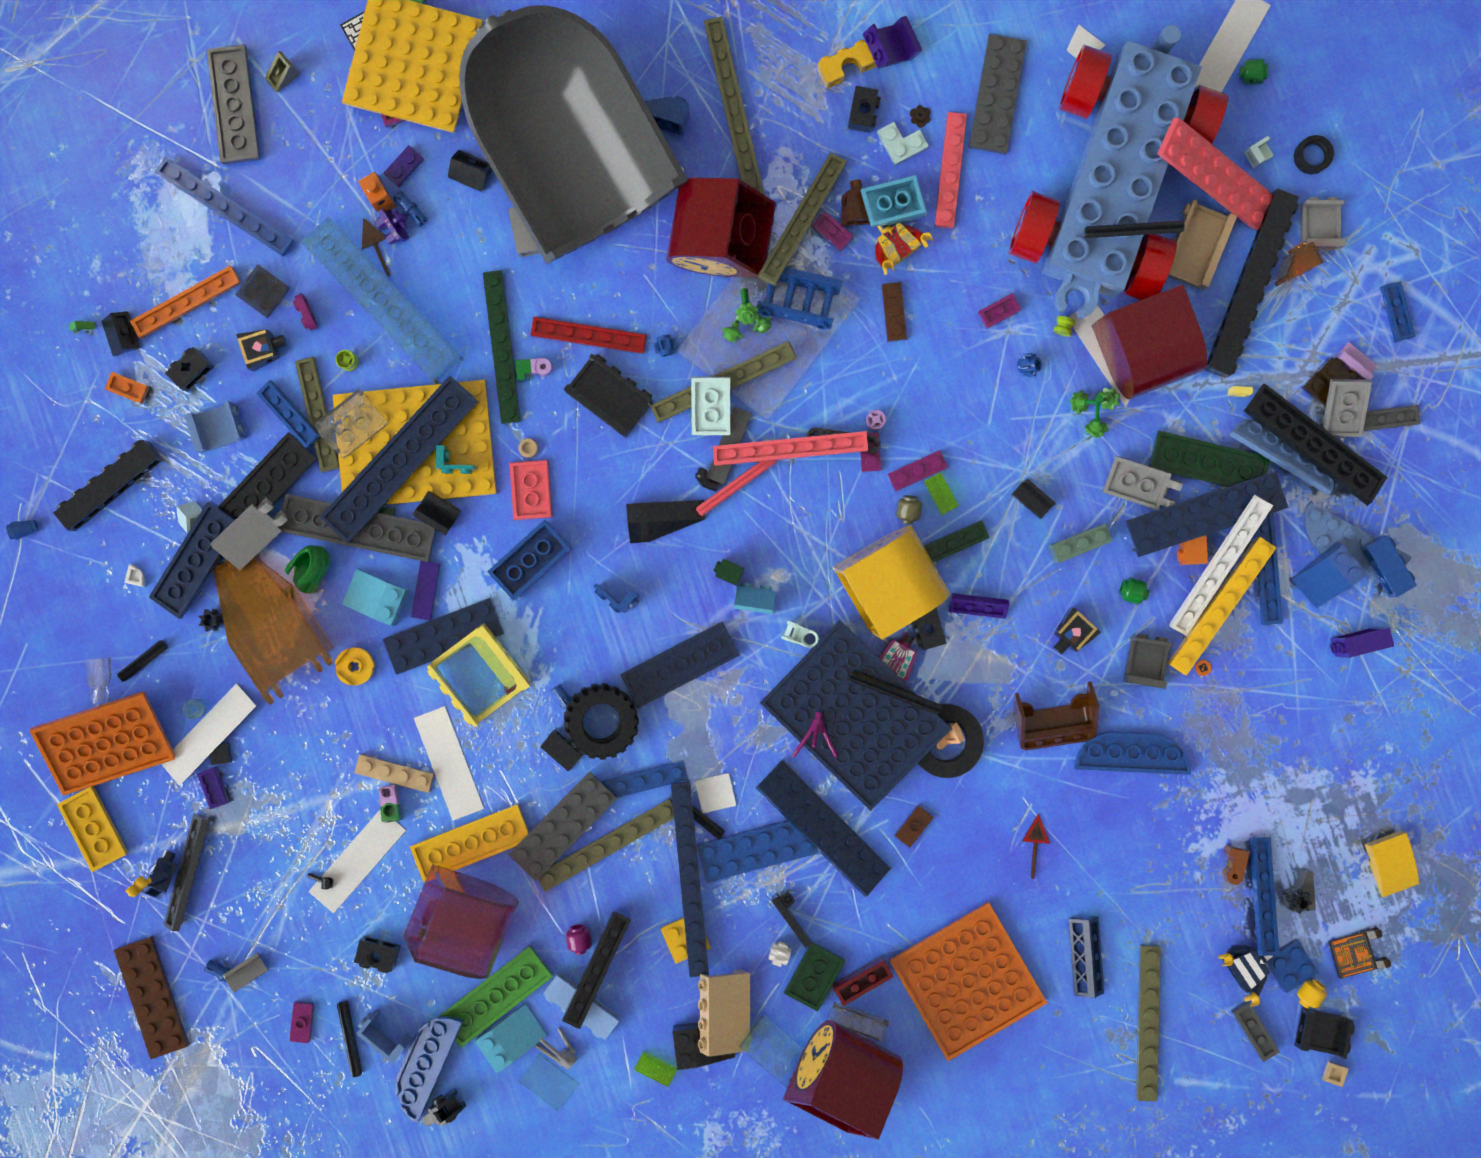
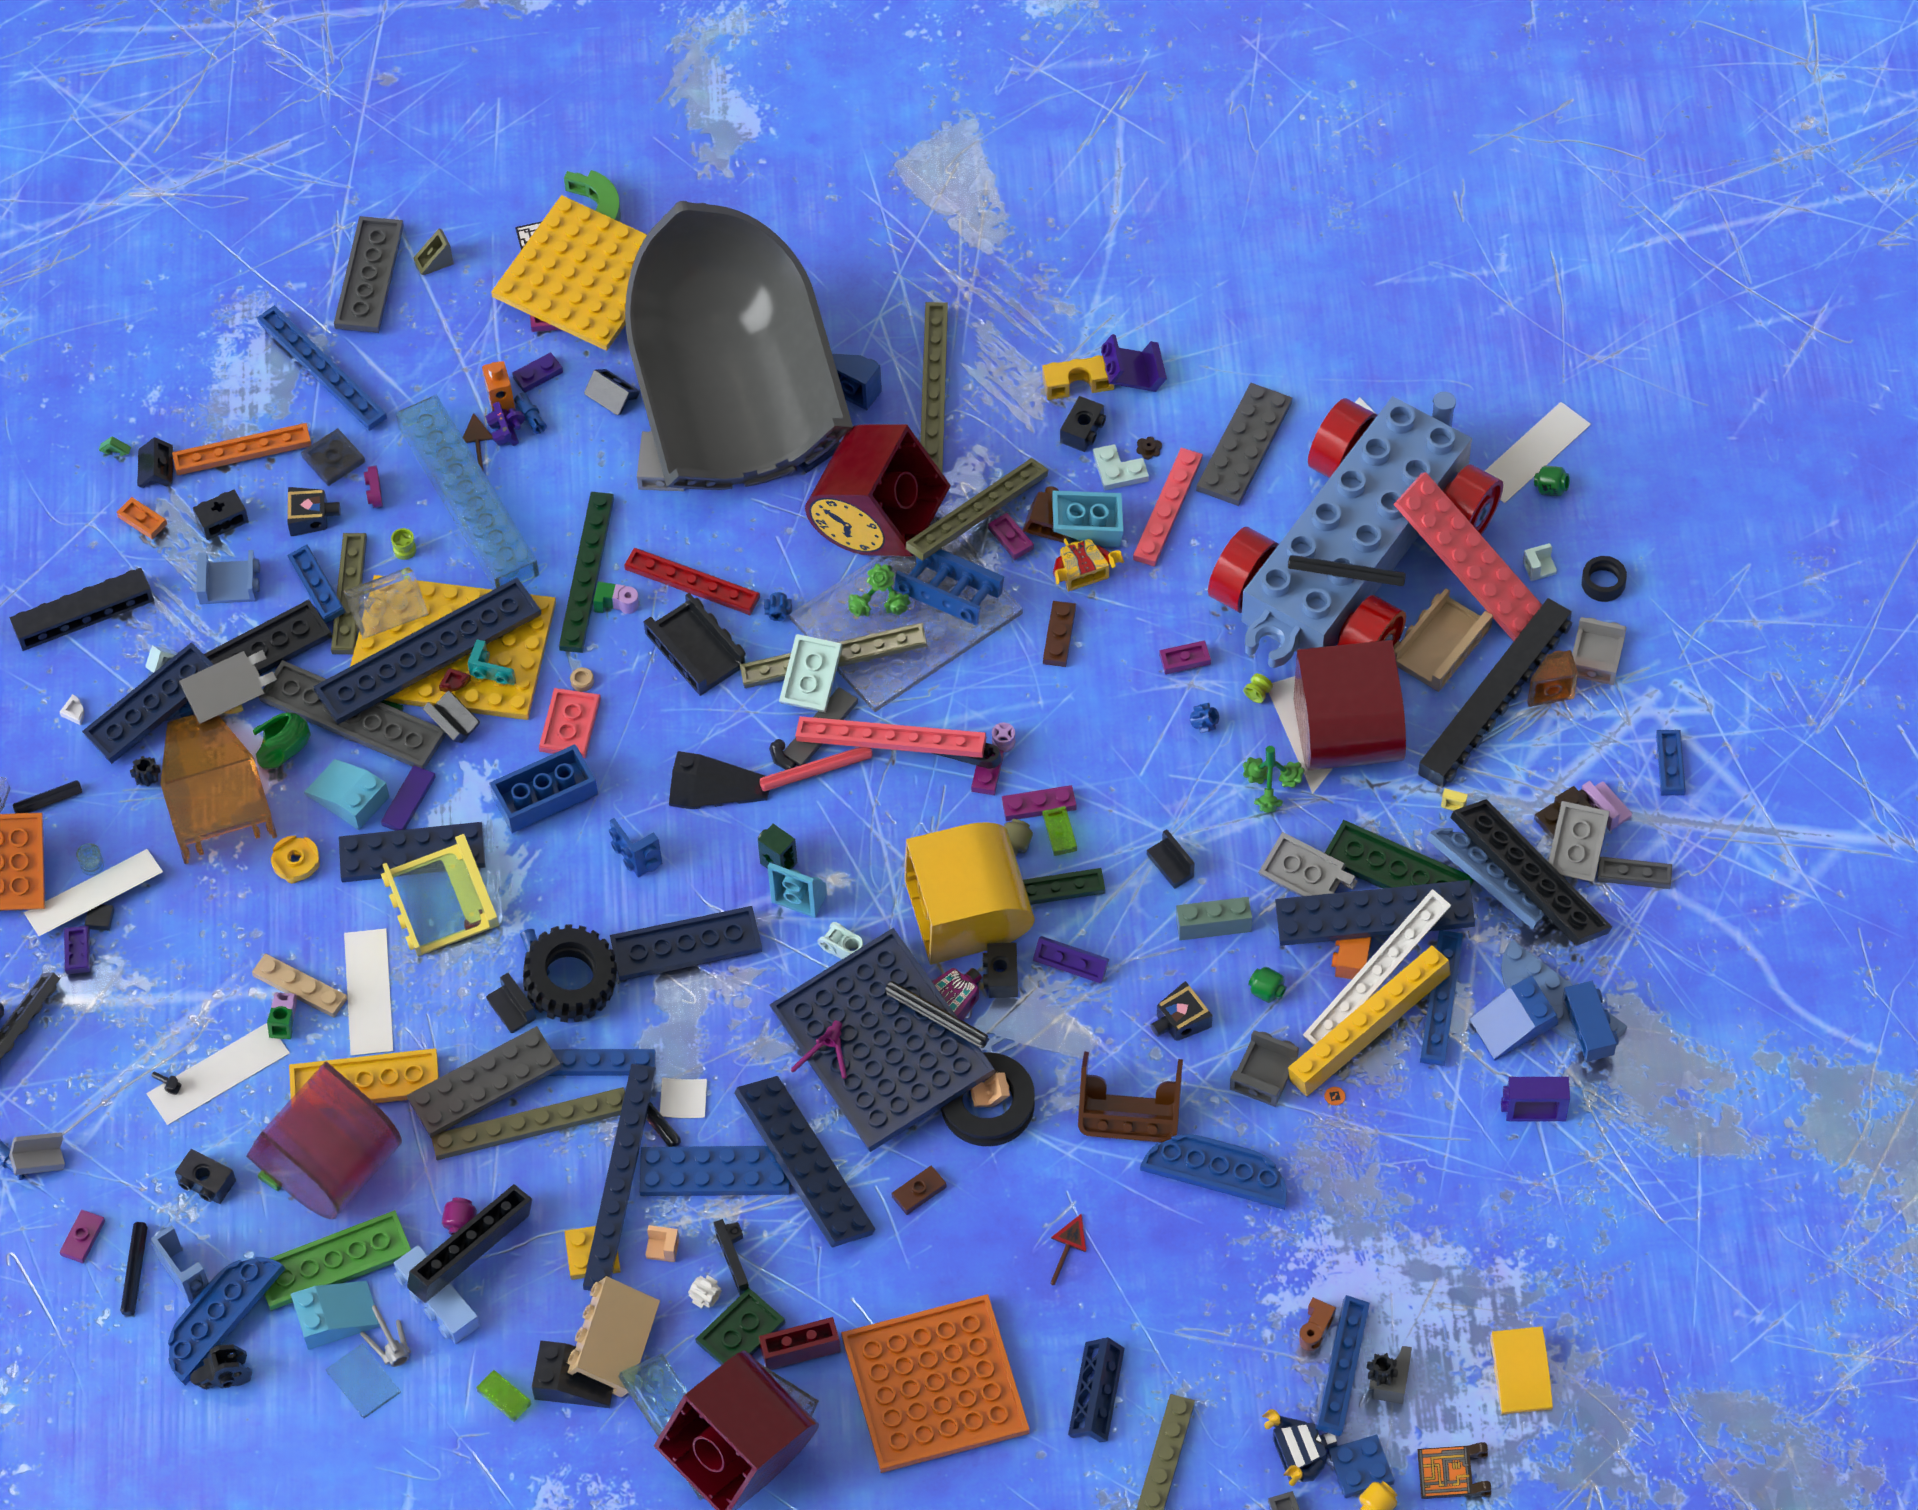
camera: 15 degrees right, 30 degrees down
none -> dark red tile [439,668,471,692]
none -> light nougat panel [645,1225,679,1262]

